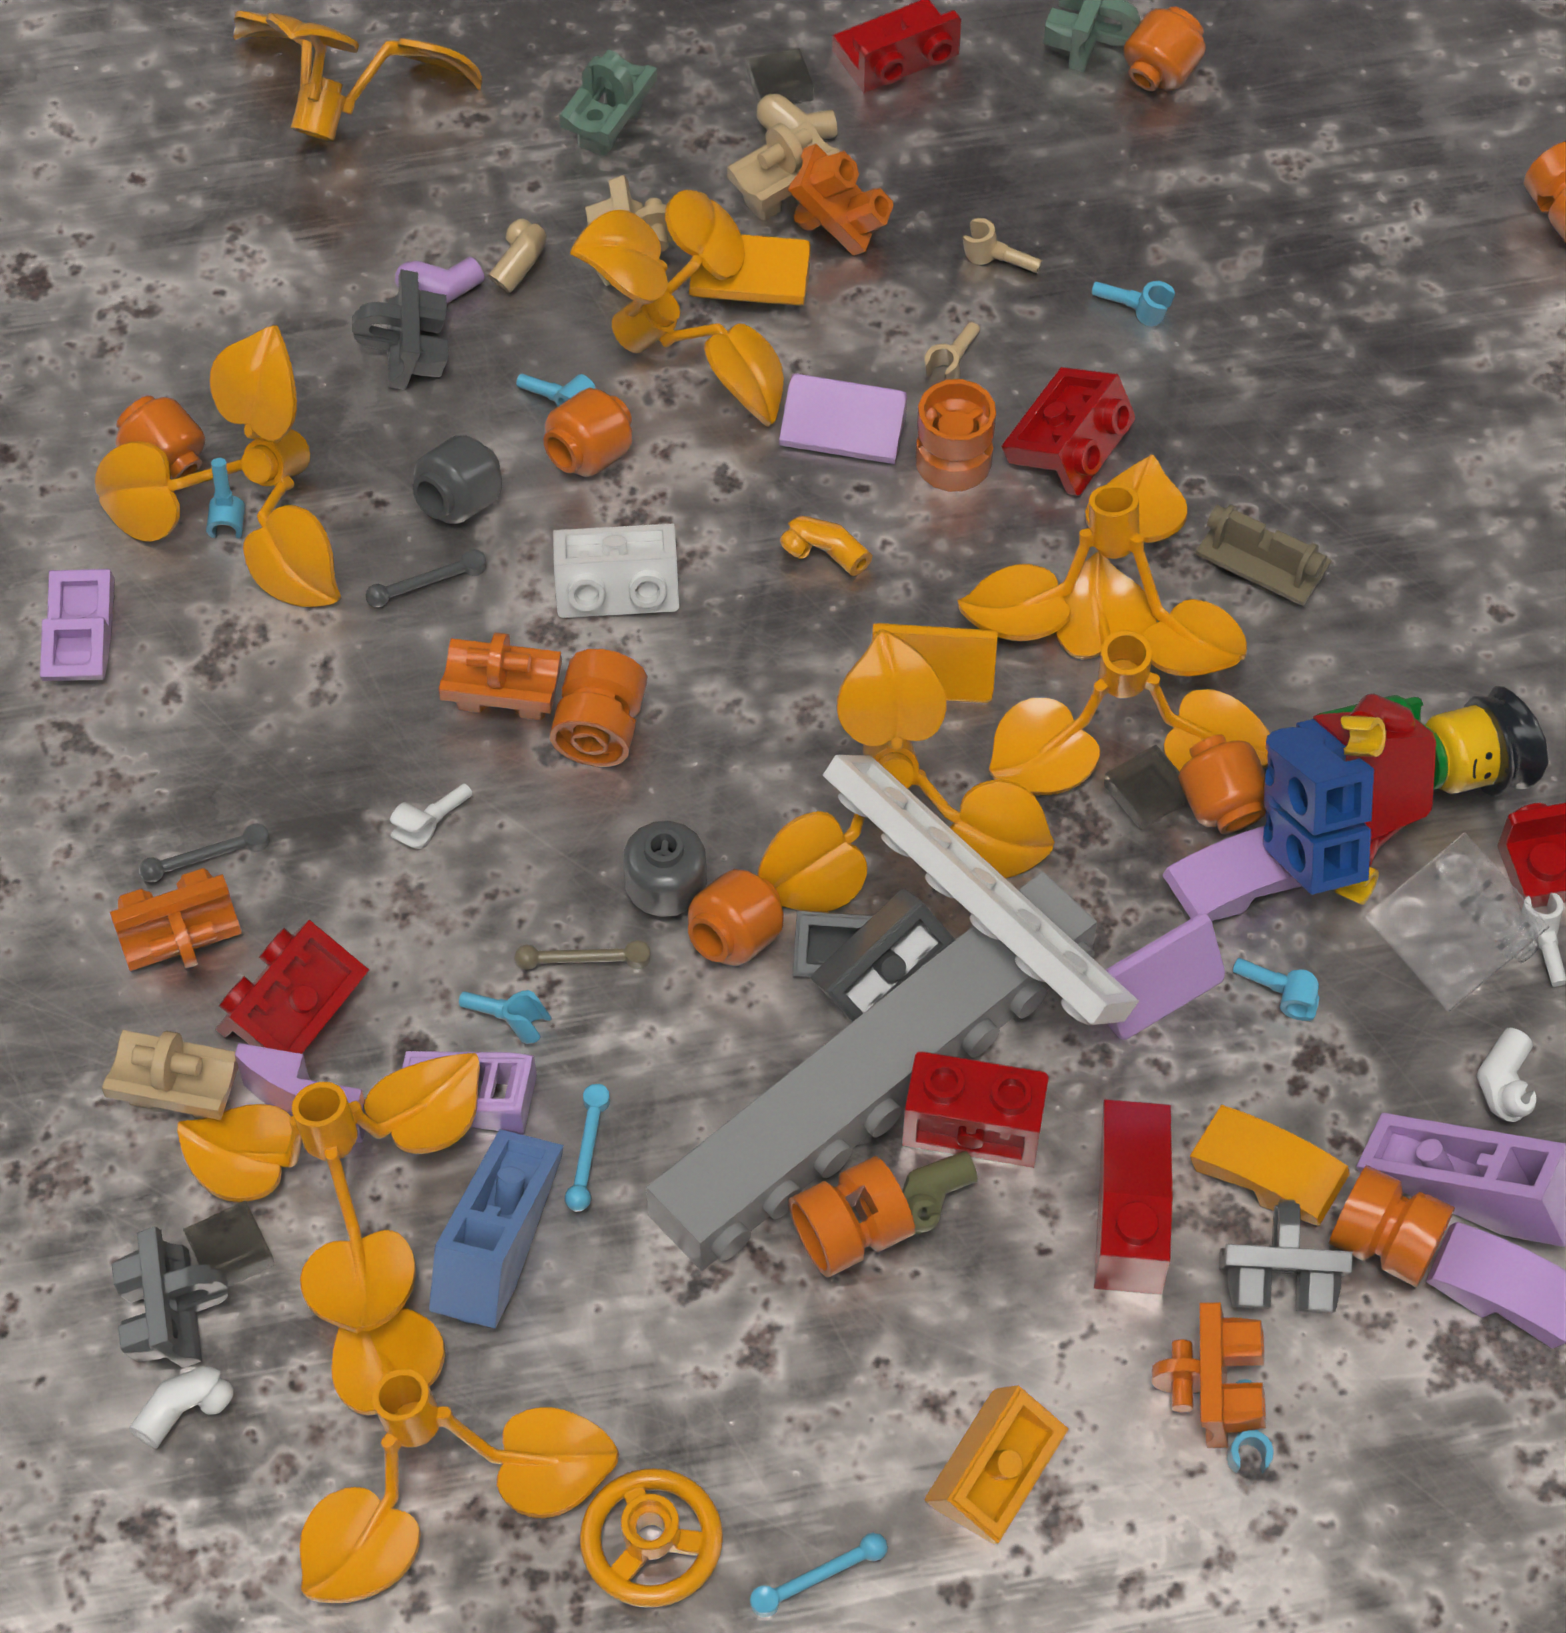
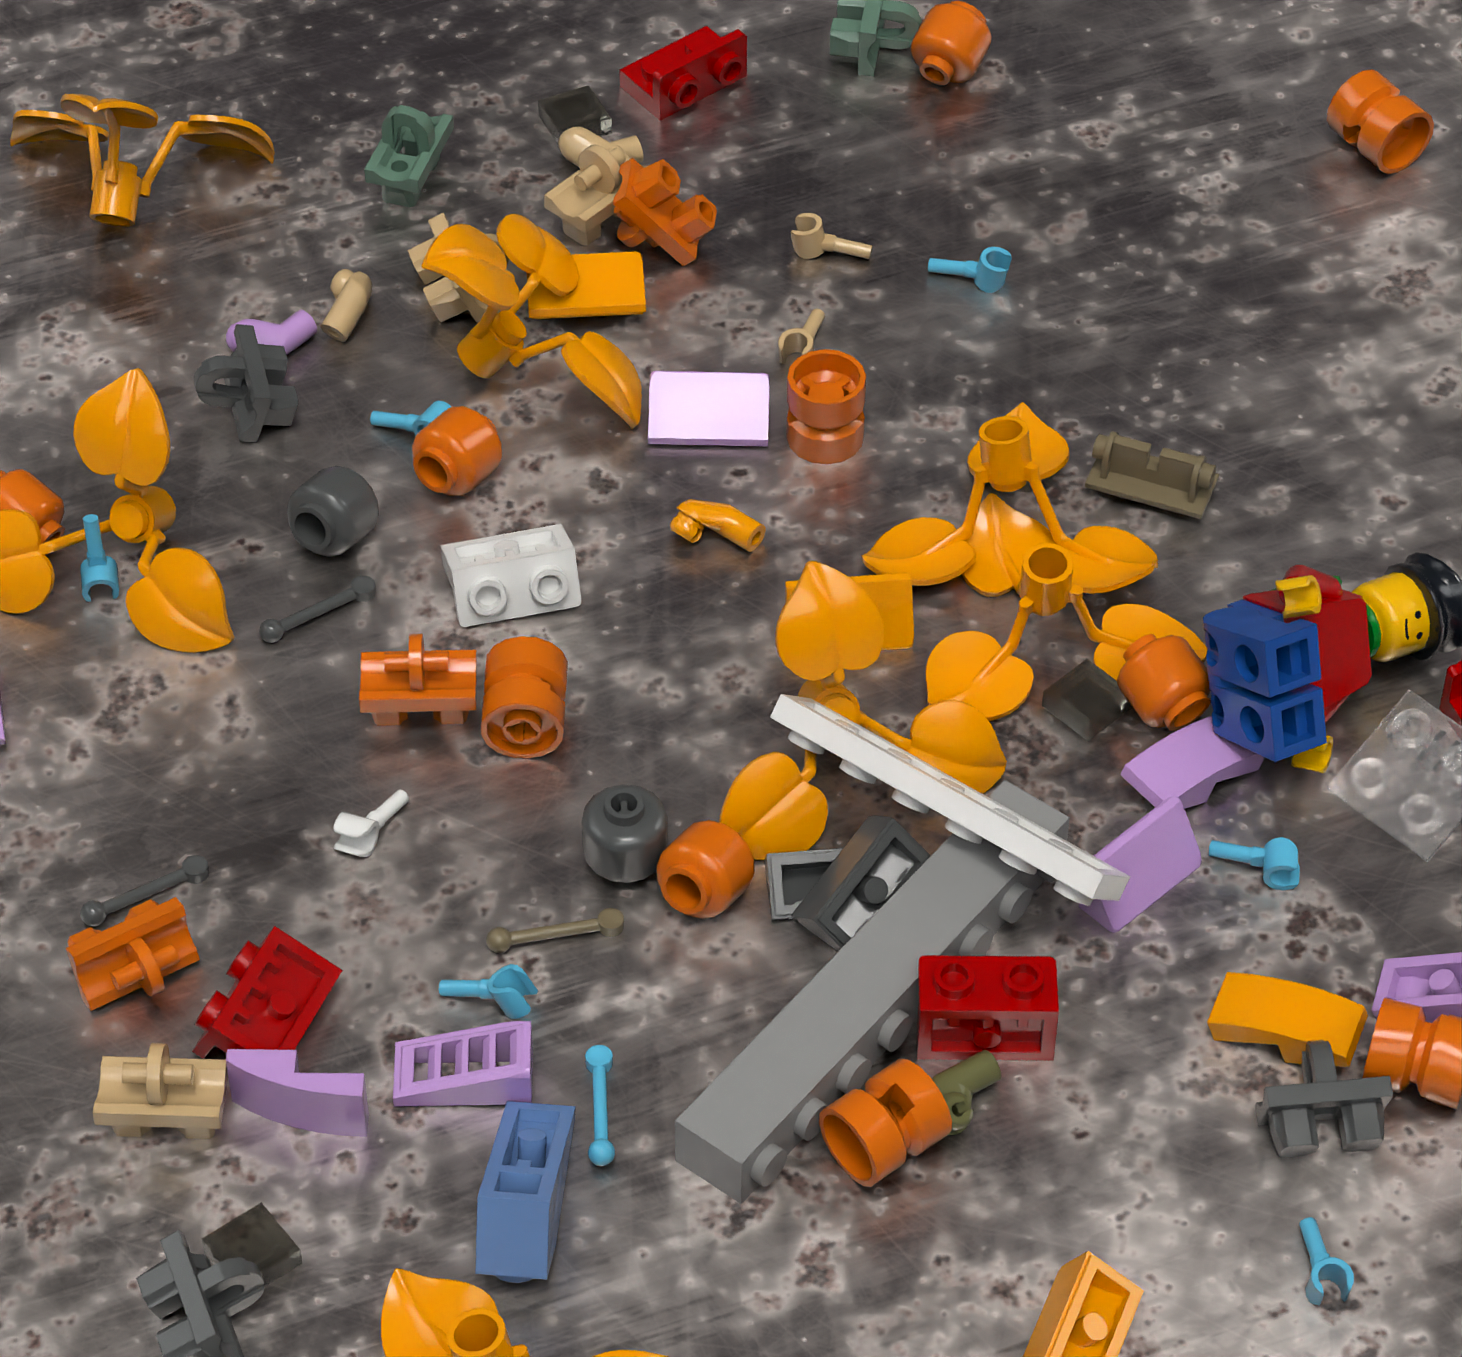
camera: 10 degrees left, 10 degrees down
light orange plant [177,1053,480,1333] -> none
red bracket [1001,367,1135,496] -> none
red slope [1094,1099,1173,1295] -> none
orange hips [1152,1302,1266,1448] -> none

